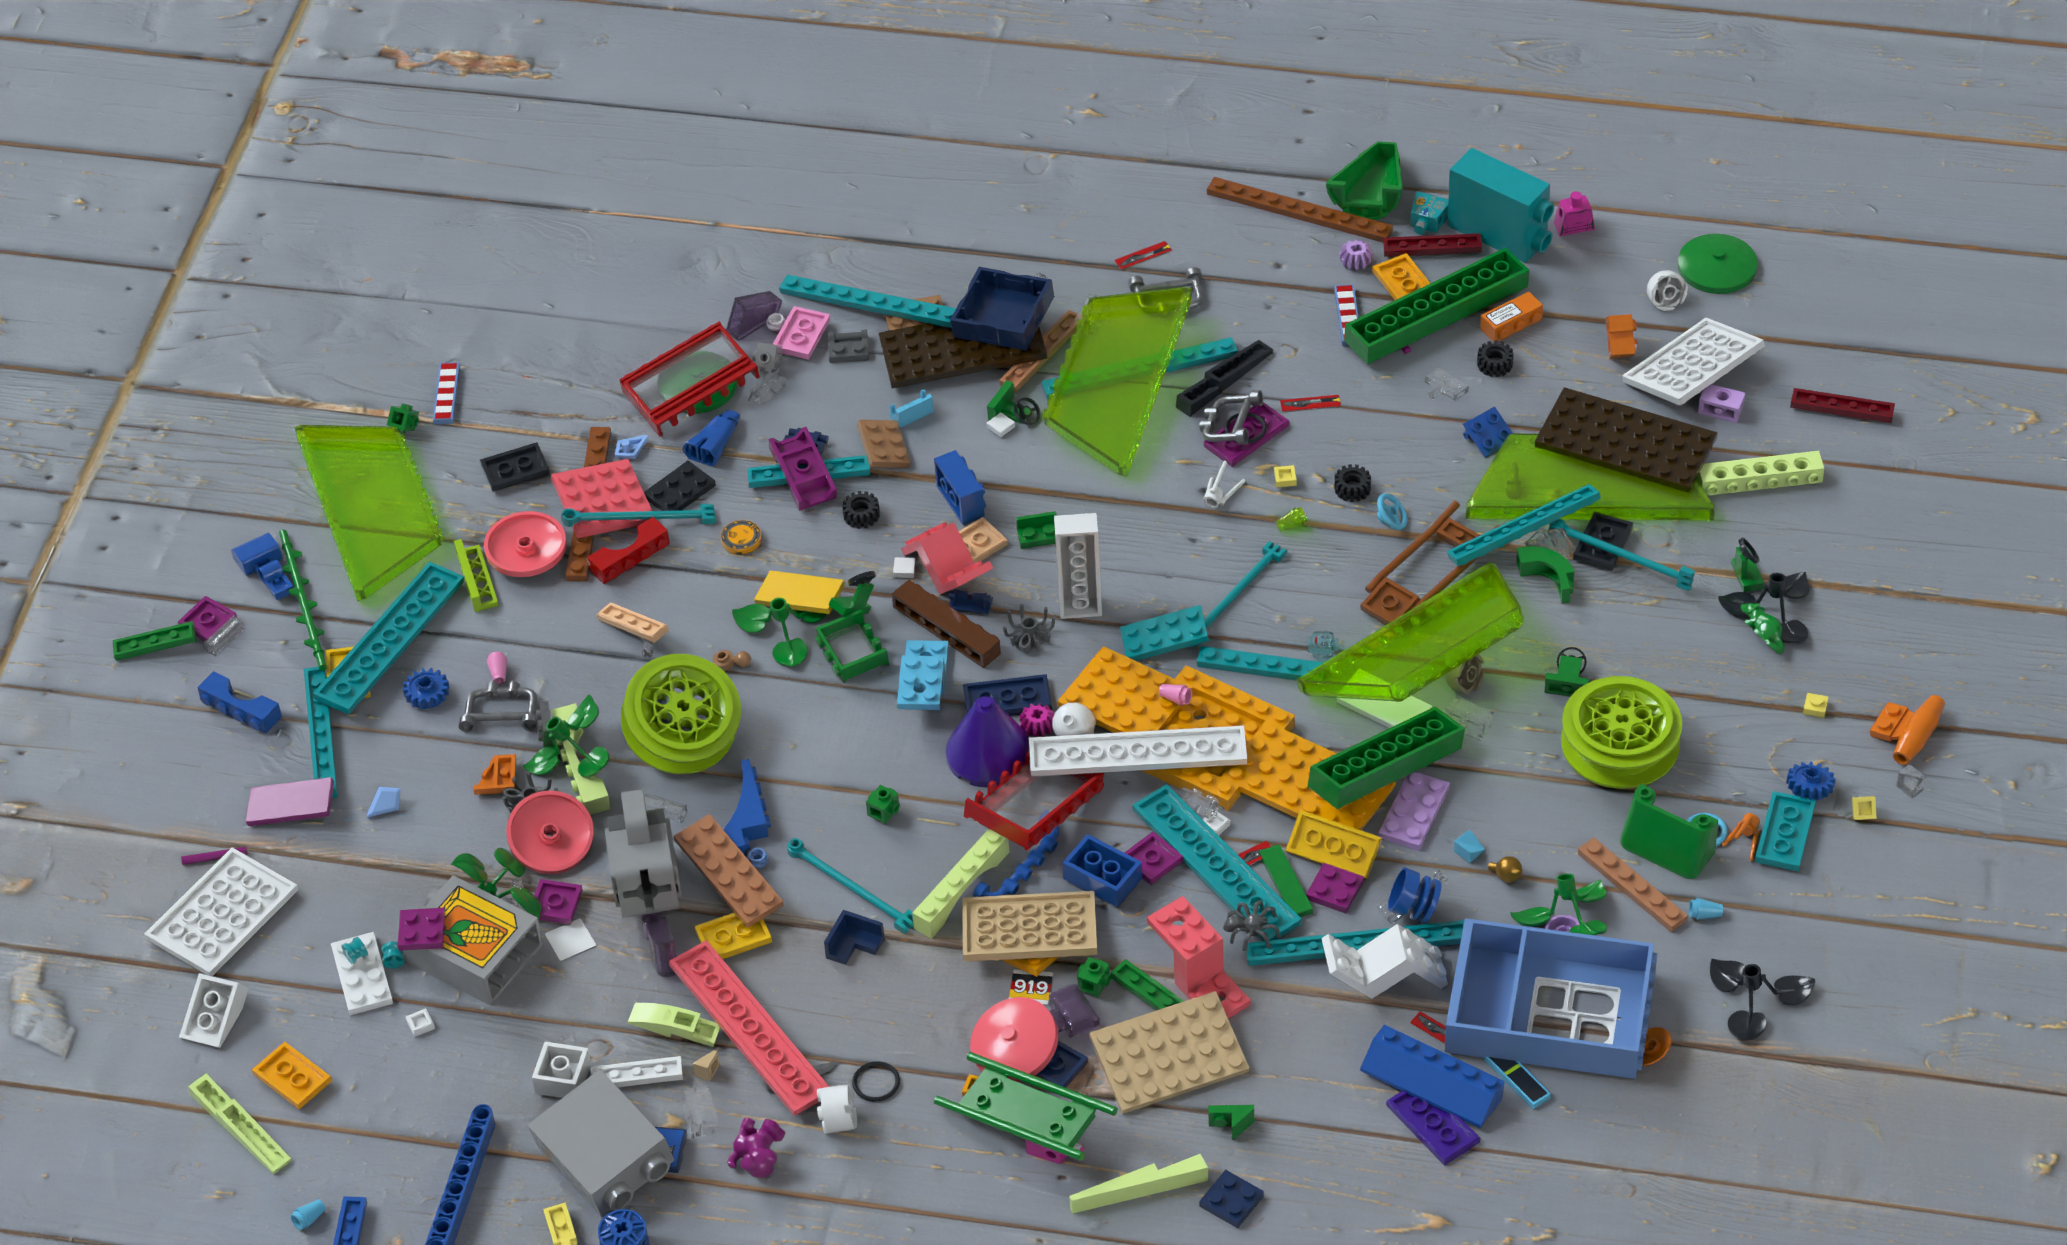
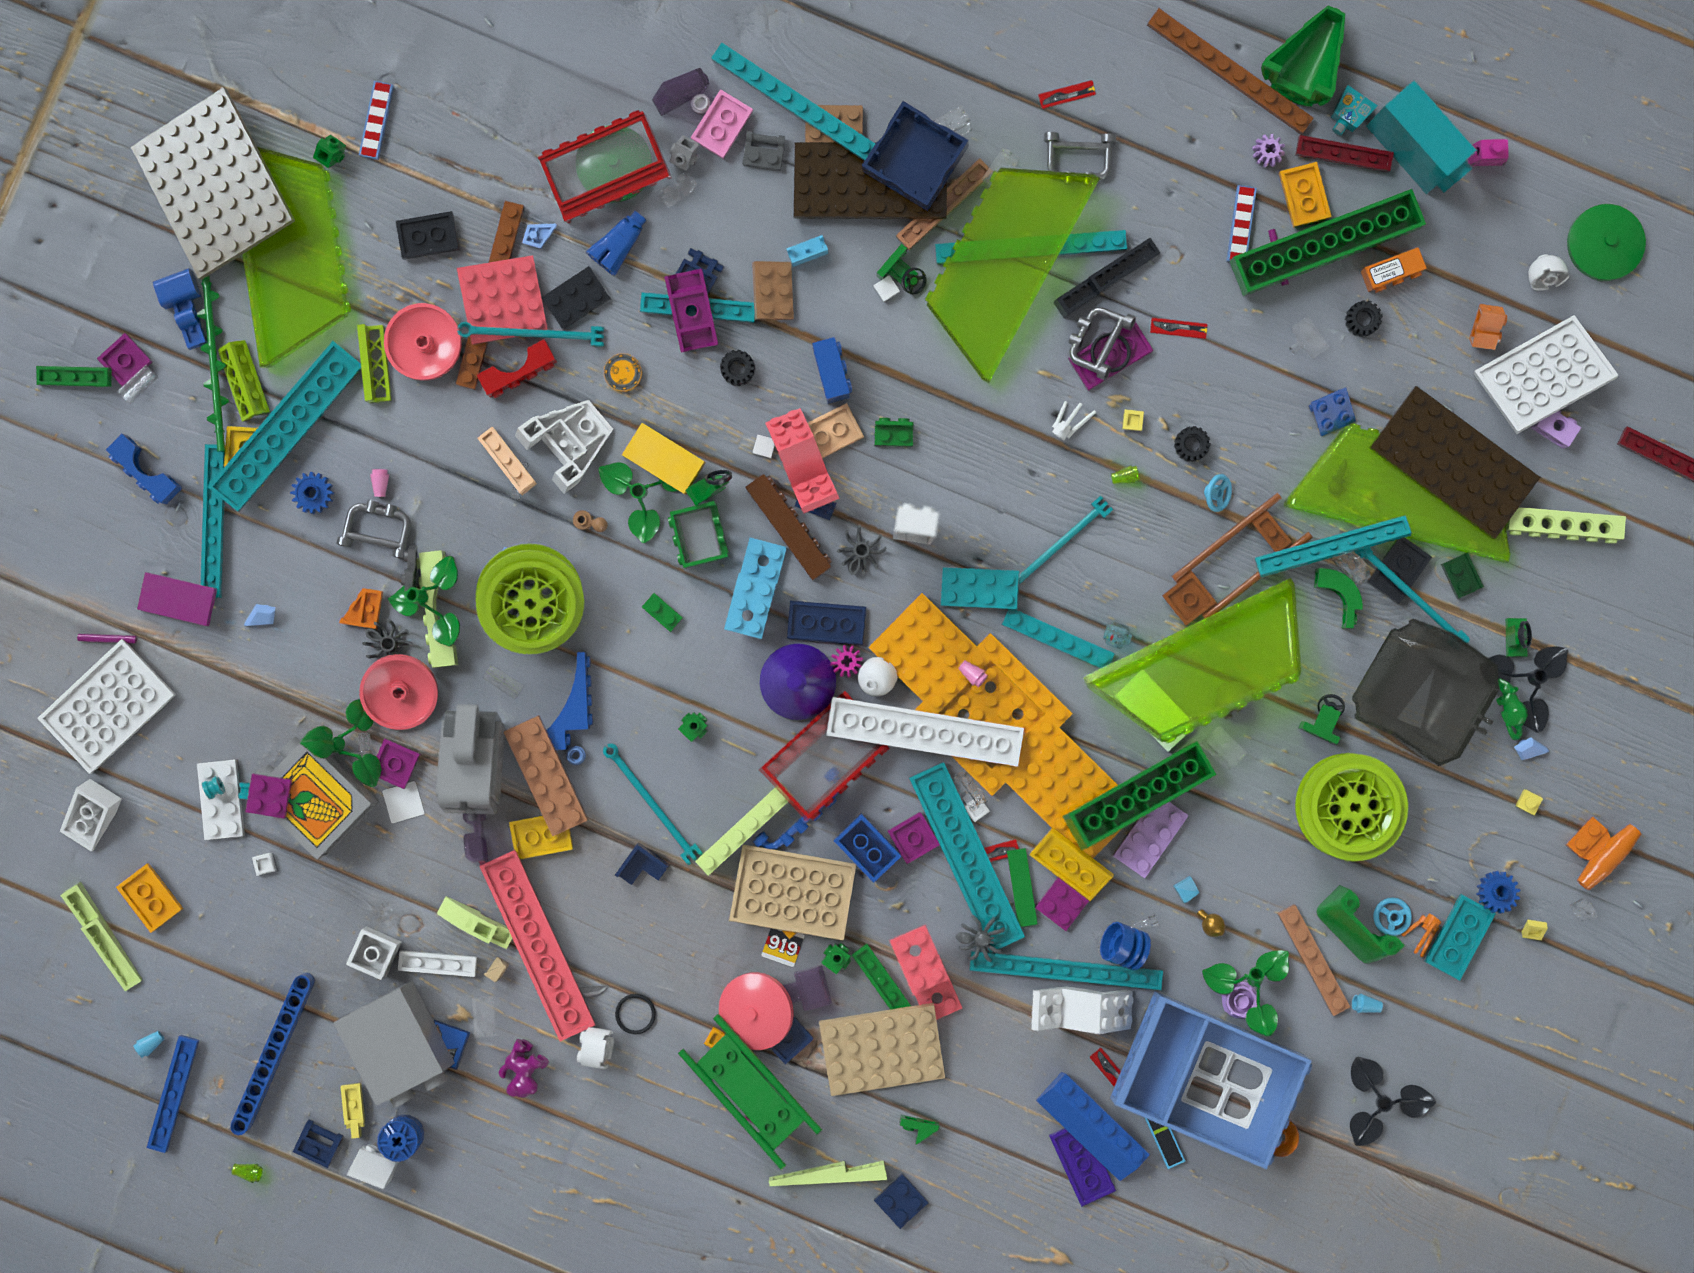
camera: 10 degrees right, 40 degrees up
none -> plate [131,87,295,280]
none -> lime fence [217,340,270,422]
none -> white wedge [515,400,613,494]
none -> green plate [642,593,683,632]
none -> clear smoke windscreen [1352,618,1499,766]
none -> dark green plate [1441,552,1484,599]
none -> light blue piece [1514,737,1549,760]

